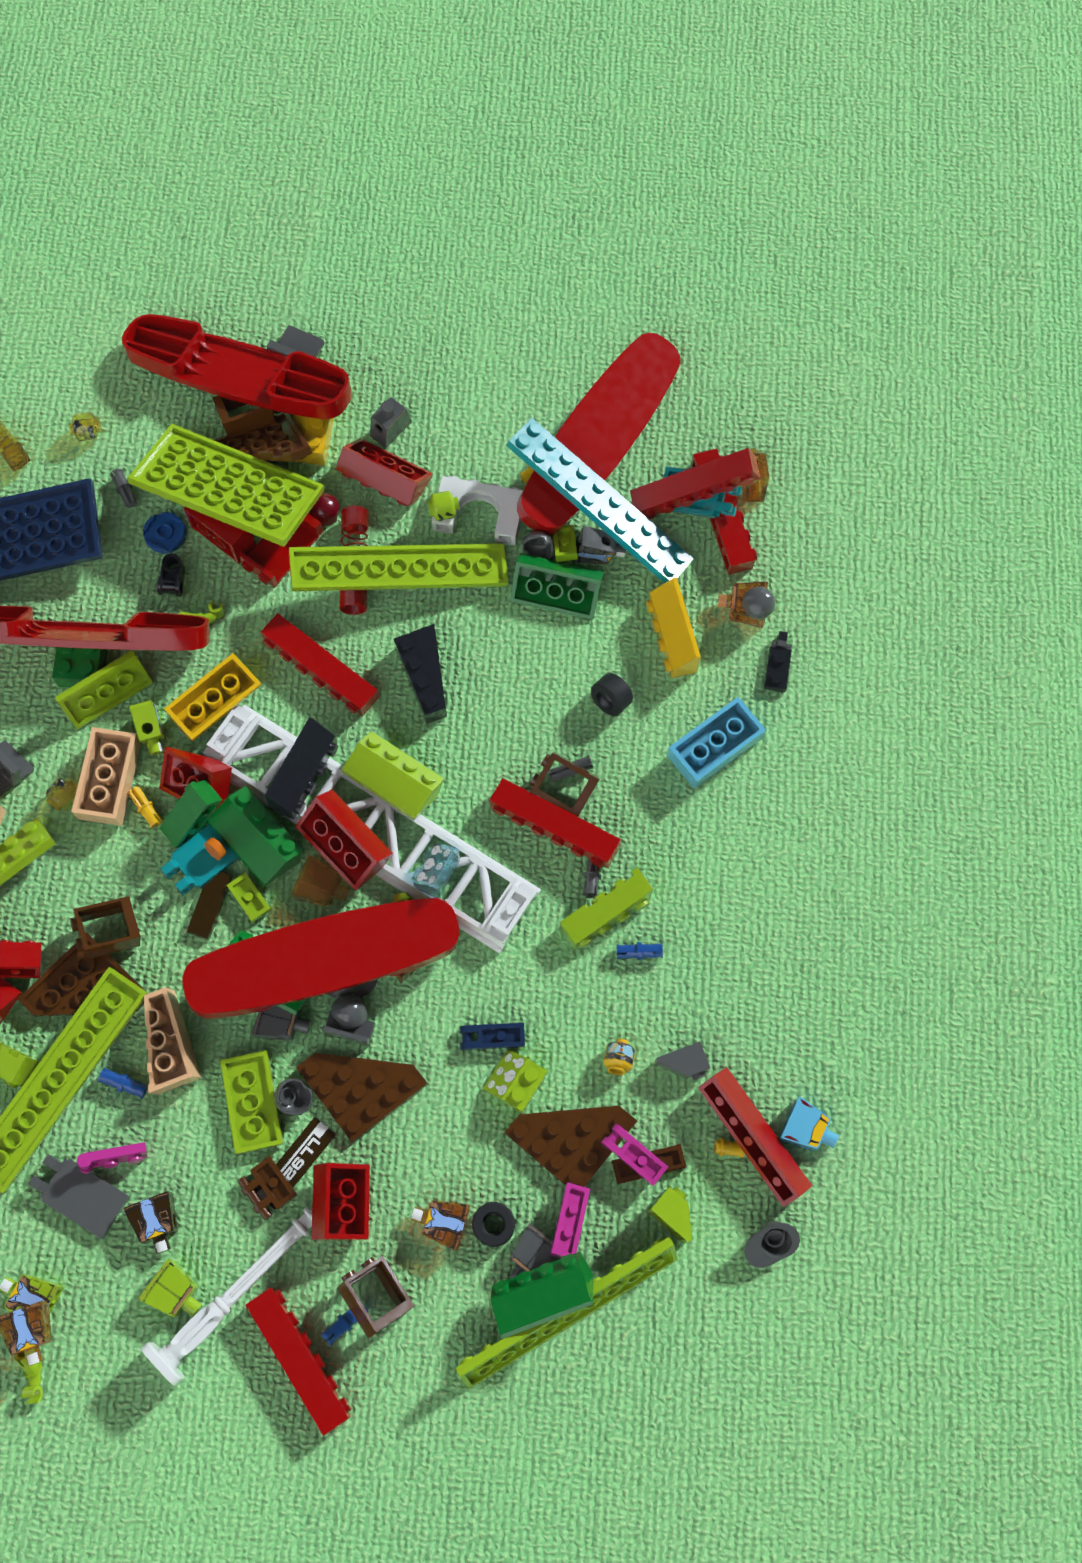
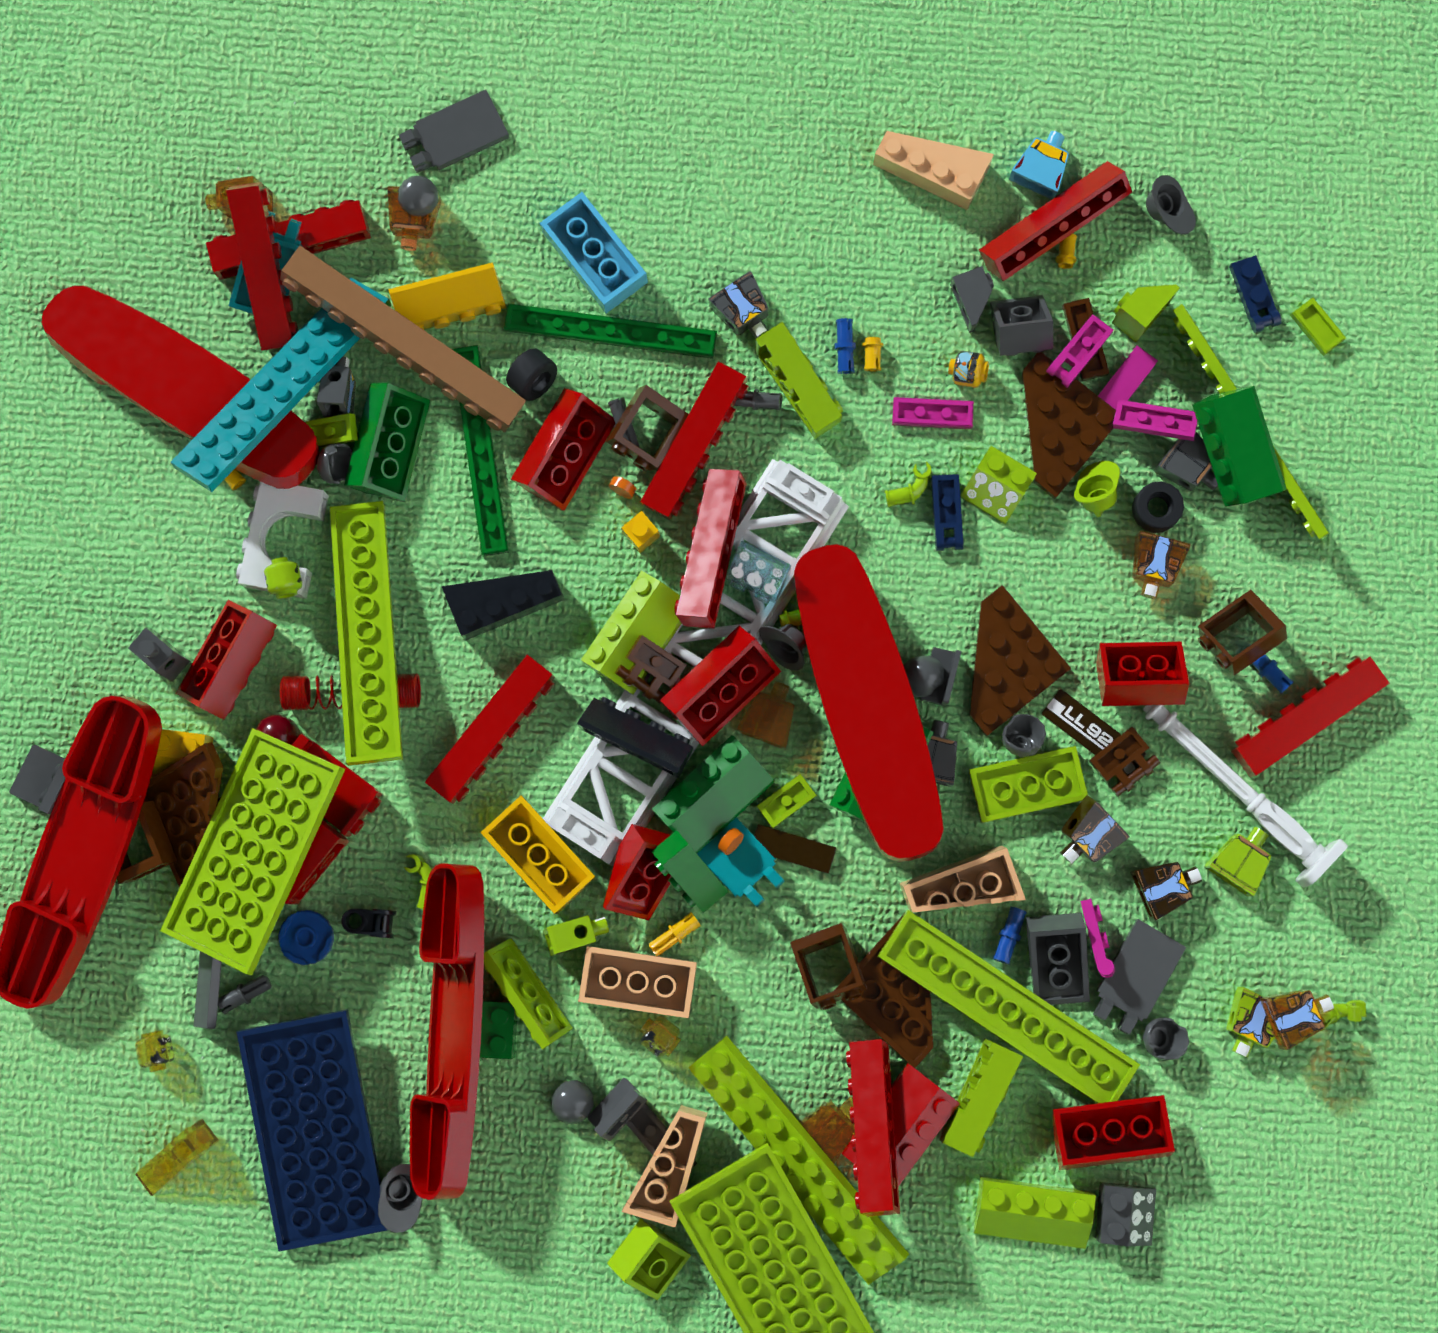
camera: 80 degrees left, 10 degrees up
black hinge [764,631,792,692] -> none
none -> dark grey tile [193,951,222,1029]
none -> medium nougat brick [280,246,526,432]
none -> dark grey tile [399,89,509,173]
none -> green tile [452,345,509,557]
none -> green tile [504,303,717,359]
none -> red slope [511,388,615,511]
none -> dark grey hair [551,1080,594,1124]
none -> orange tile [609,476,637,499]
none -> reddish brown plate [615,635,687,703]
none -> yellow brick [621,511,660,553]
none -> brick [674,469,747,629]
none -> torso [708,271,769,339]
none -> dark grey piece [759,624,807,671]
none -> yellow pin [862,337,883,372]
none -> light nougat wedge [873,131,994,210]
none -> lime piece [885,462,932,507]
none -> dark pink tile [892,397,974,429]
none -> dark grey slope [990,295,1053,356]
none -> dark grey slope [1026,913,1090,1005]
none -> torso [1060,795,1130,864]
none -> lime piece [1074,461,1120,517]
none -> dark pink tile [1098,345,1158,410]
none -> dark grey hair [1143,1018,1189,1060]
none -> dark blue plate [1229,255,1282,333]
none -> lime tile [1290,297,1346,356]

